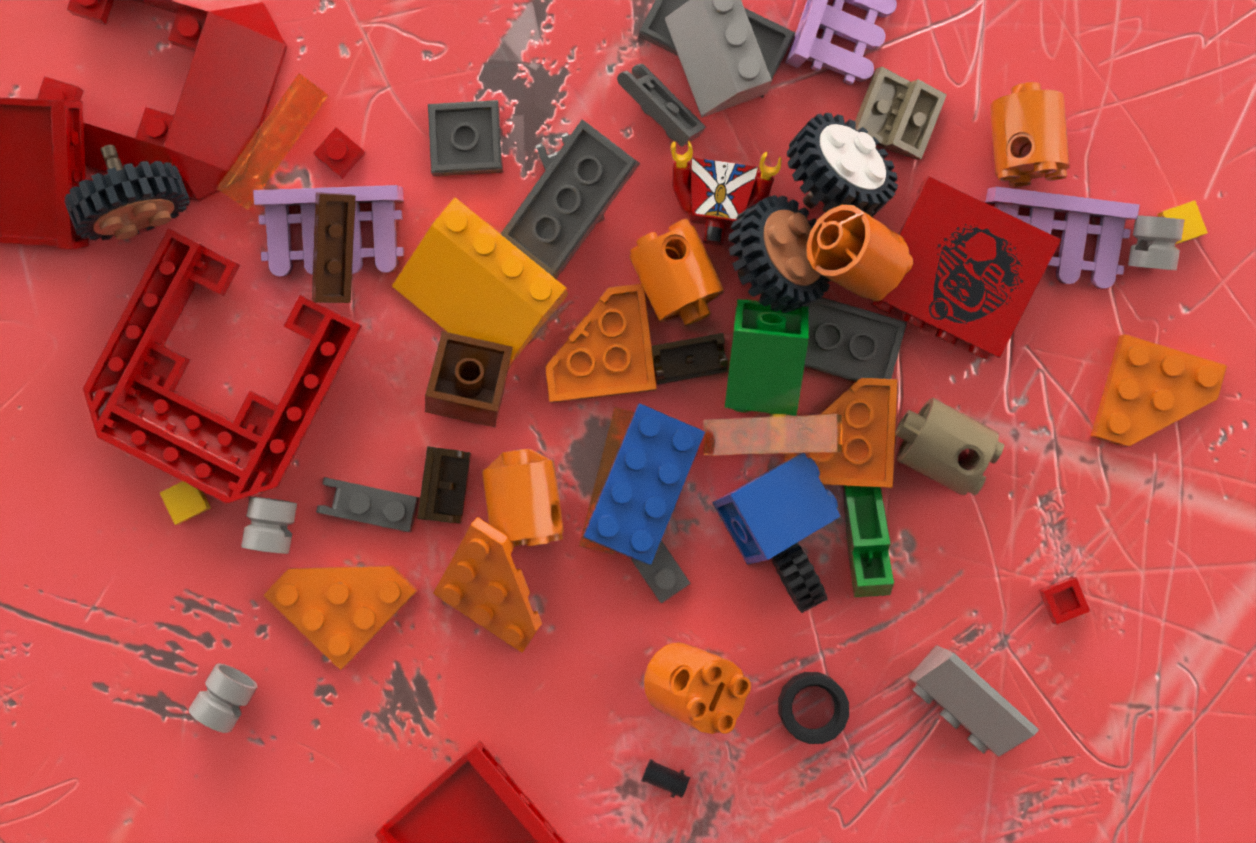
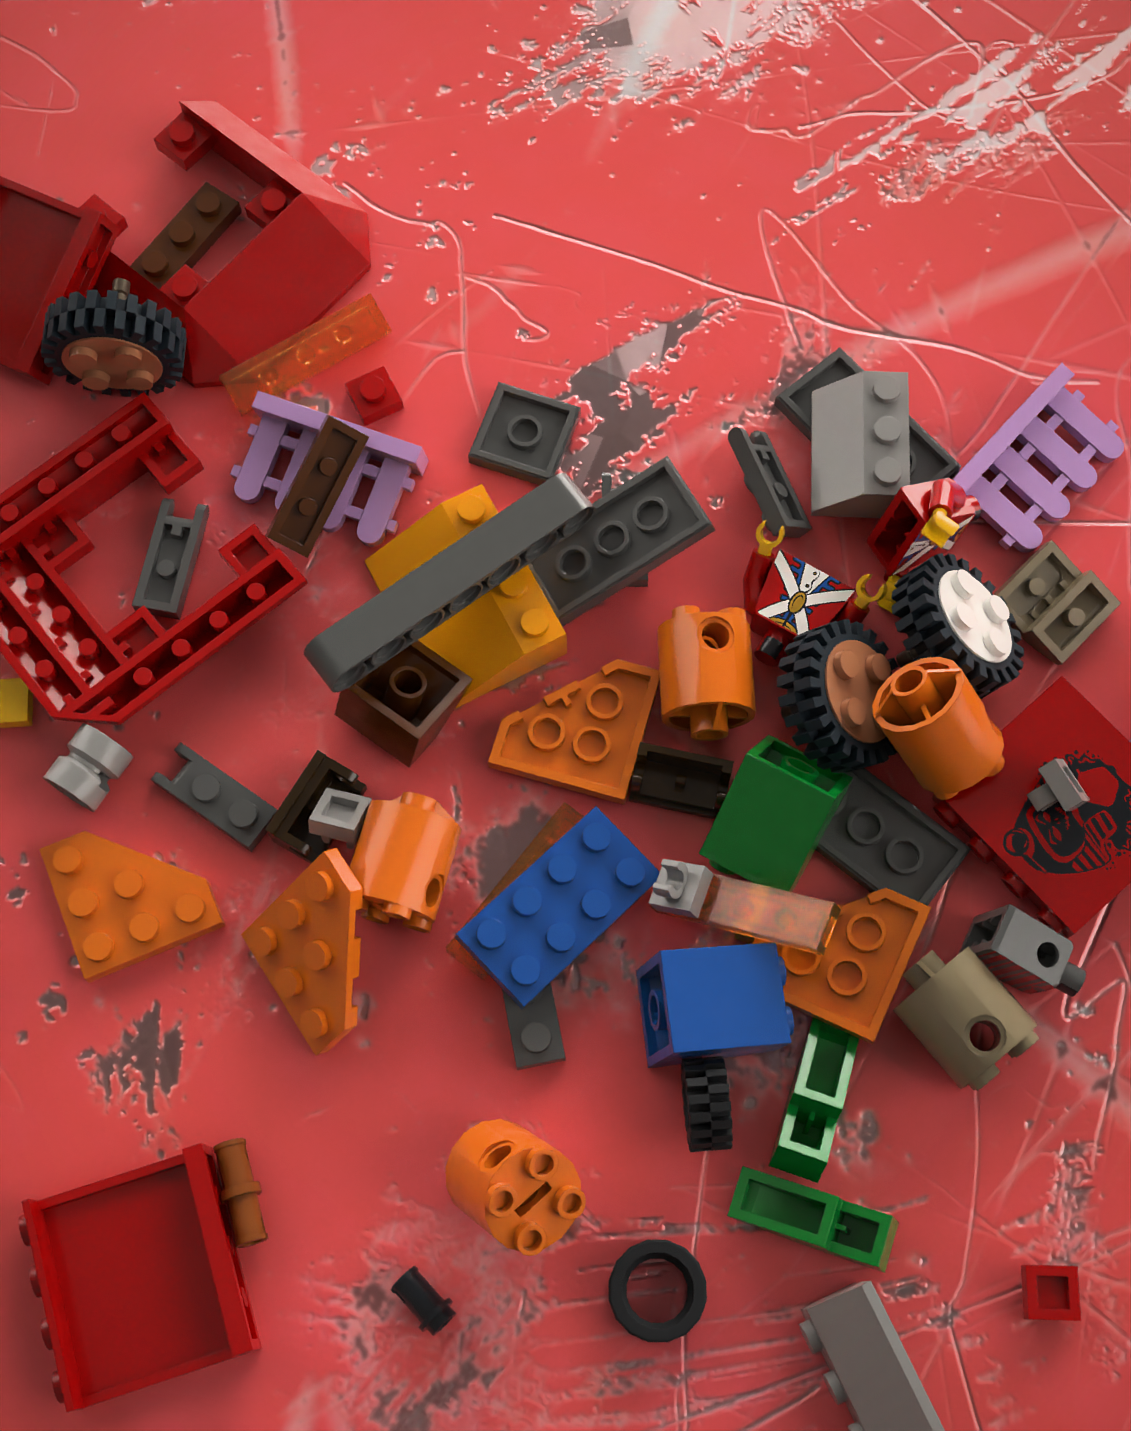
camera: 25 degrees right, 15 degrees down
none -> reddish brown plate [130,182,242,289]
none -> dark grey hinge [132,498,209,620]
none -> dark orange pin [213,1138,269,1248]
none -> dark grey beam [304,473,596,692]
none -> light grey tile [308,788,372,849]
none -> light grey tile [648,859,713,918]
none -> green slope [727,1166,899,1273]
none -> red torso [866,478,981,613]
none -> dark grey torso [958,904,1086,997]
none -> light grey tile [1027,759,1090,812]

